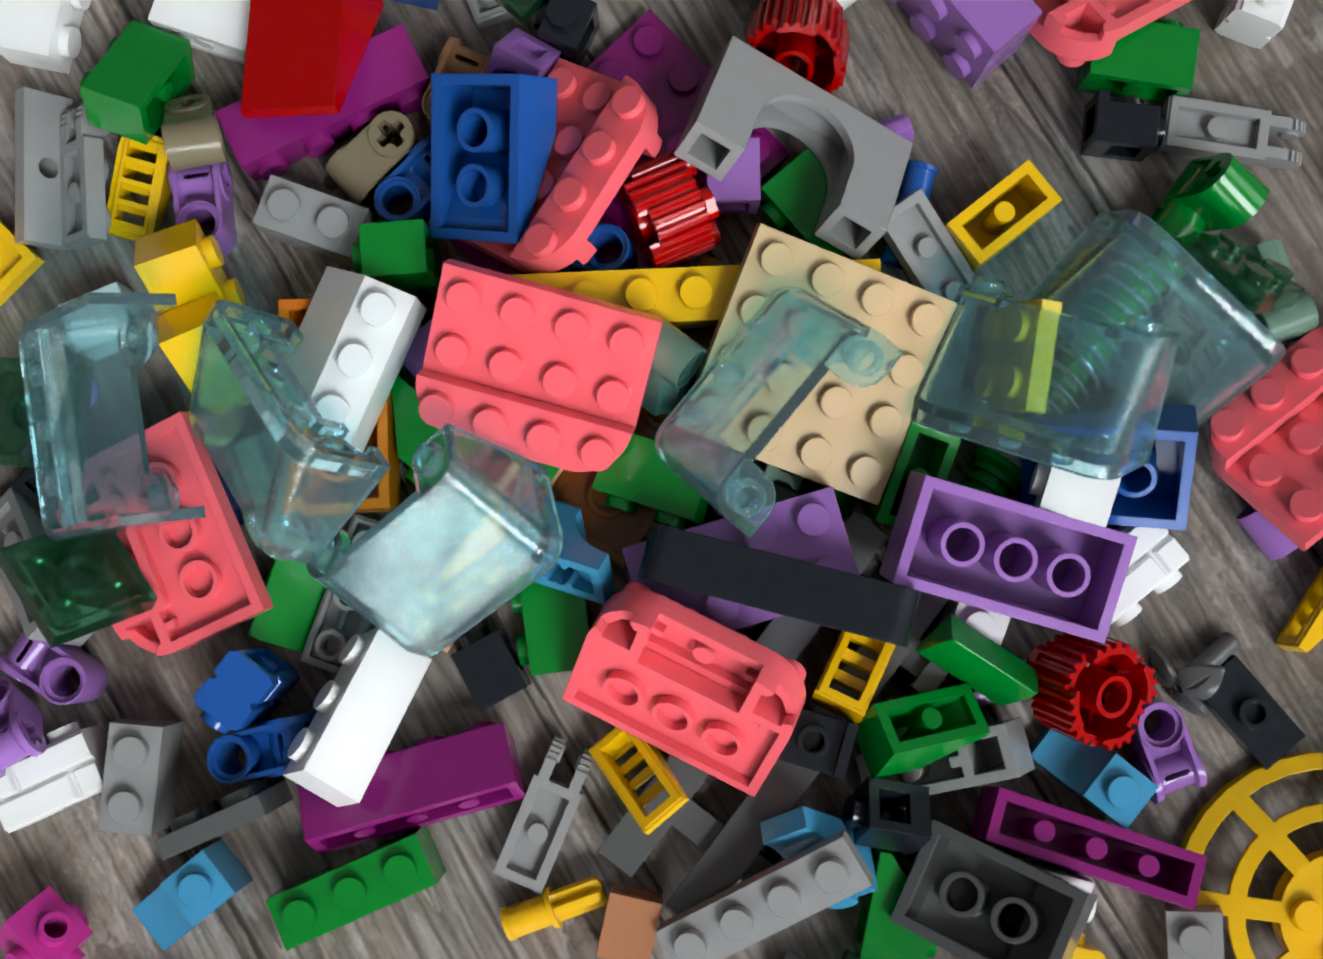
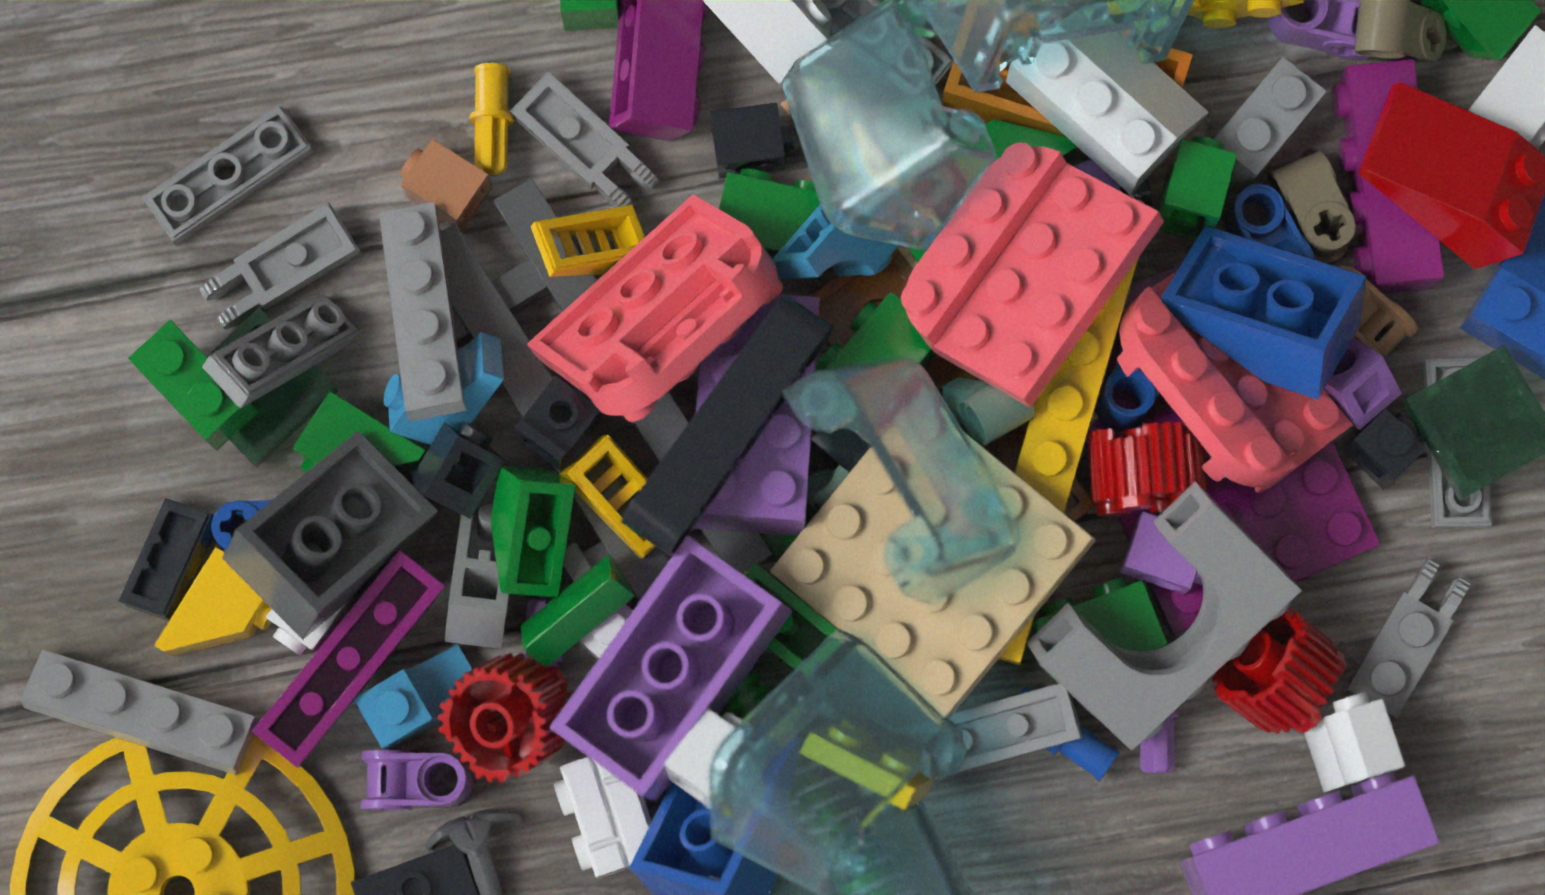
camera: 110 degrees right, 5 degrees down
yellow brick [945,159,1062,272] -> none

